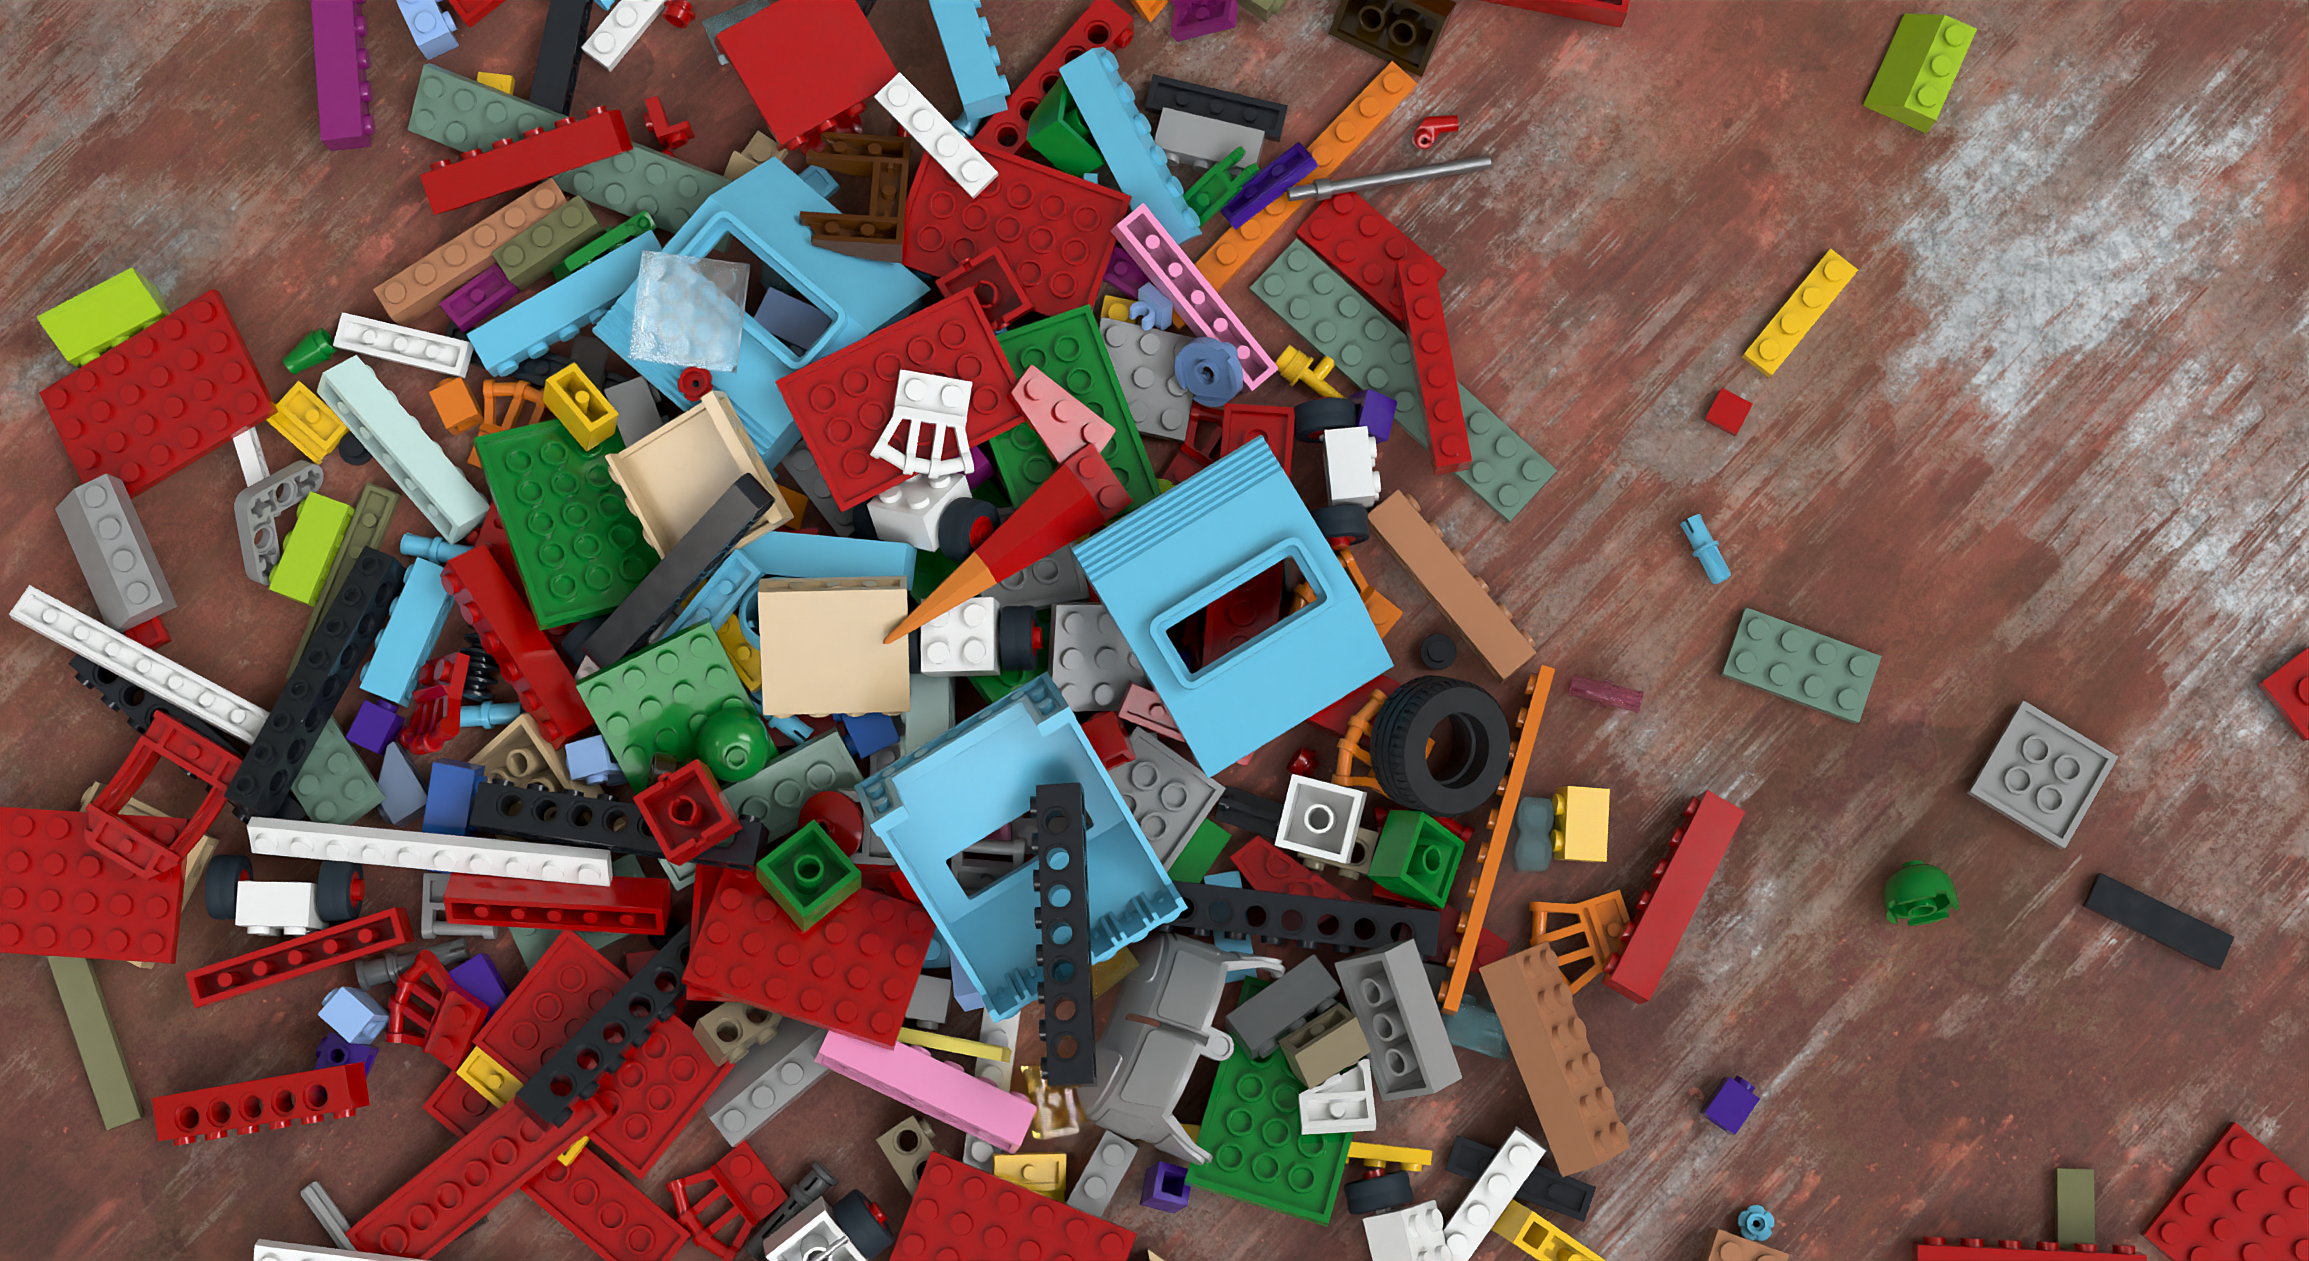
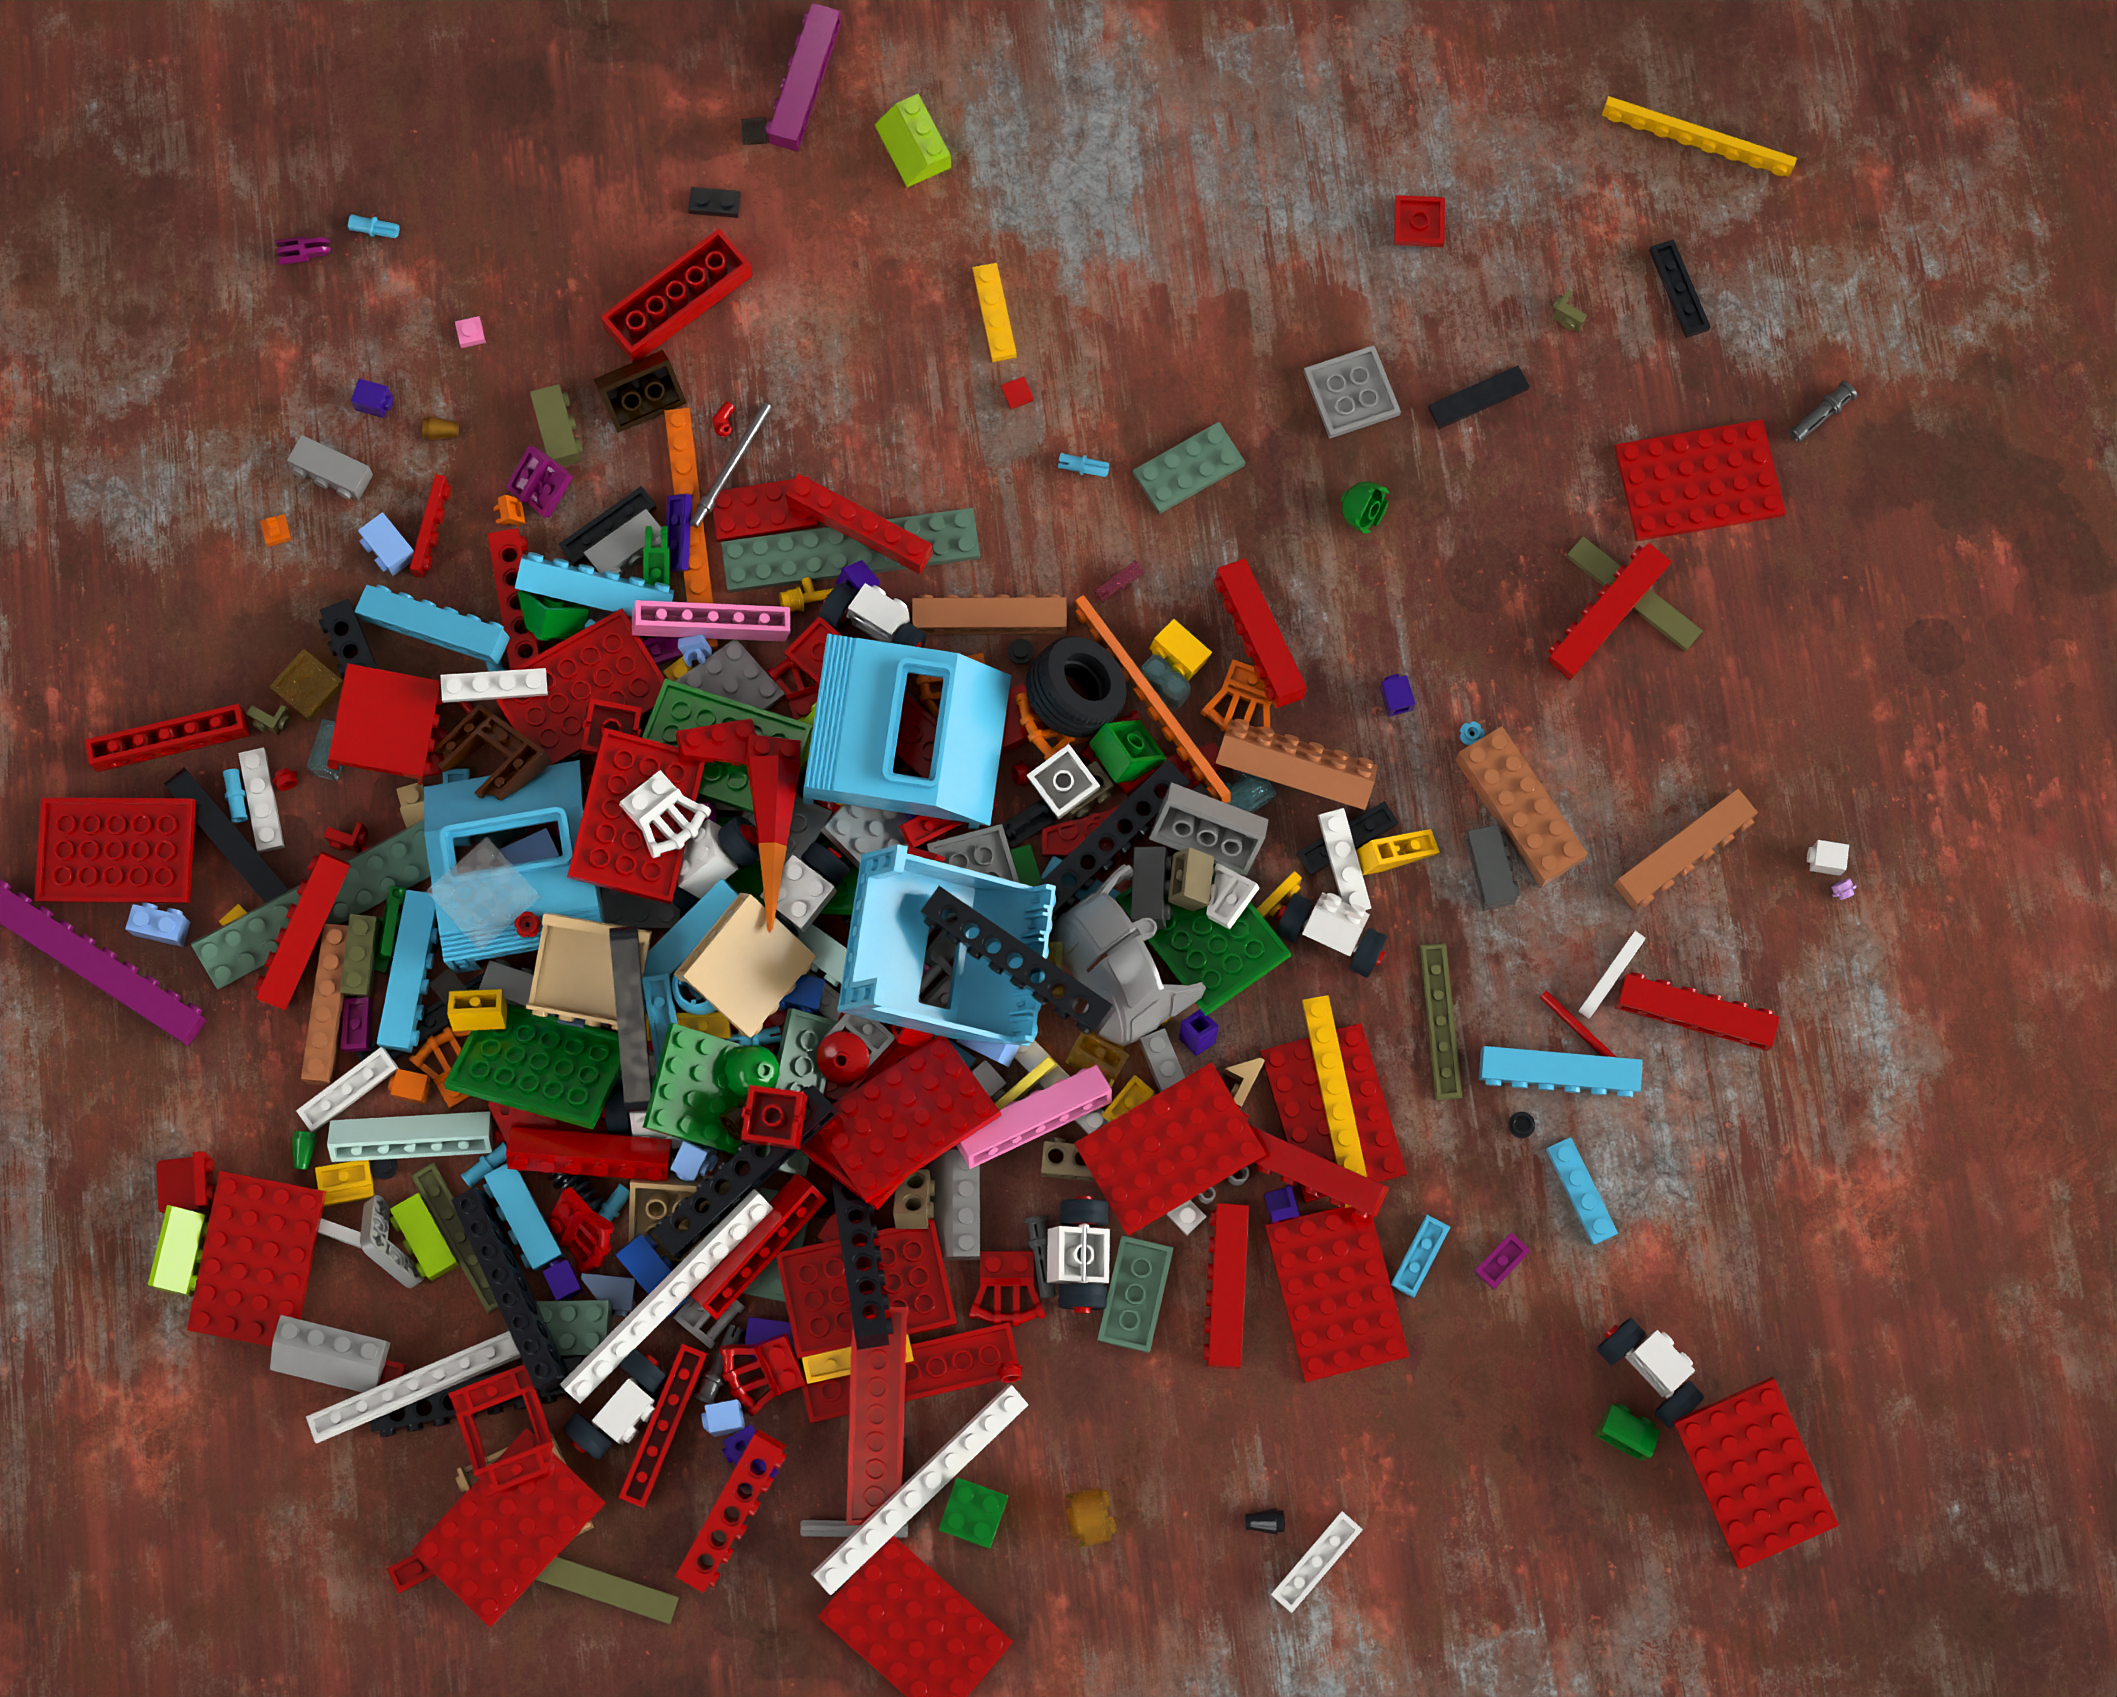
camera: 60 degrees left, 5 degrees down
green brick [756,819,861,932] -> none
medium blue plate [1174,337,1243,407] -> none
none -> red bracket [156,1151,215,1214]

